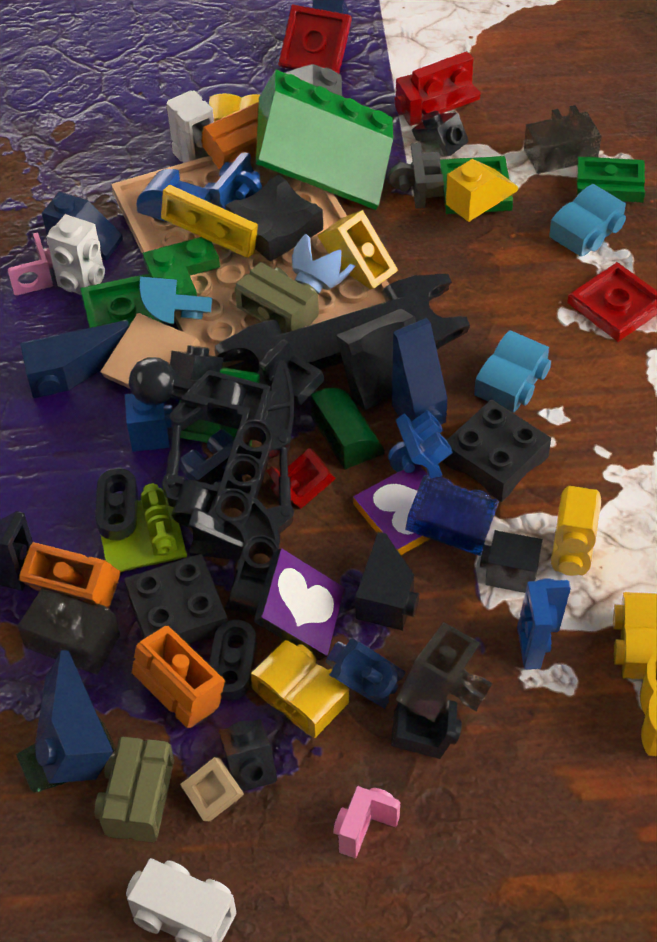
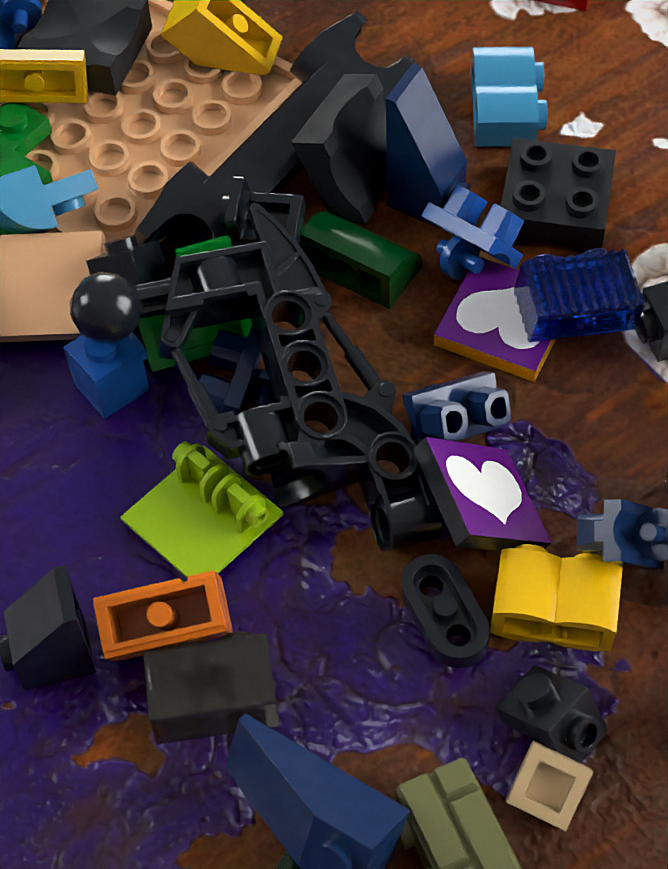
camera: 30 degrees left, 5 degrees up
black plate [95,468,138,540] -> none
black brick [124,554,228,644] -> none
orange brick [132,626,225,728] -> none
olive brick [235,262,319,334] -> none
red bracket [266,448,336,509] -> none
light blue piece [292,234,355,294] -> none
black slope [355,532,420,631] -> none
none -> dark blue hips [402,371,511,446]

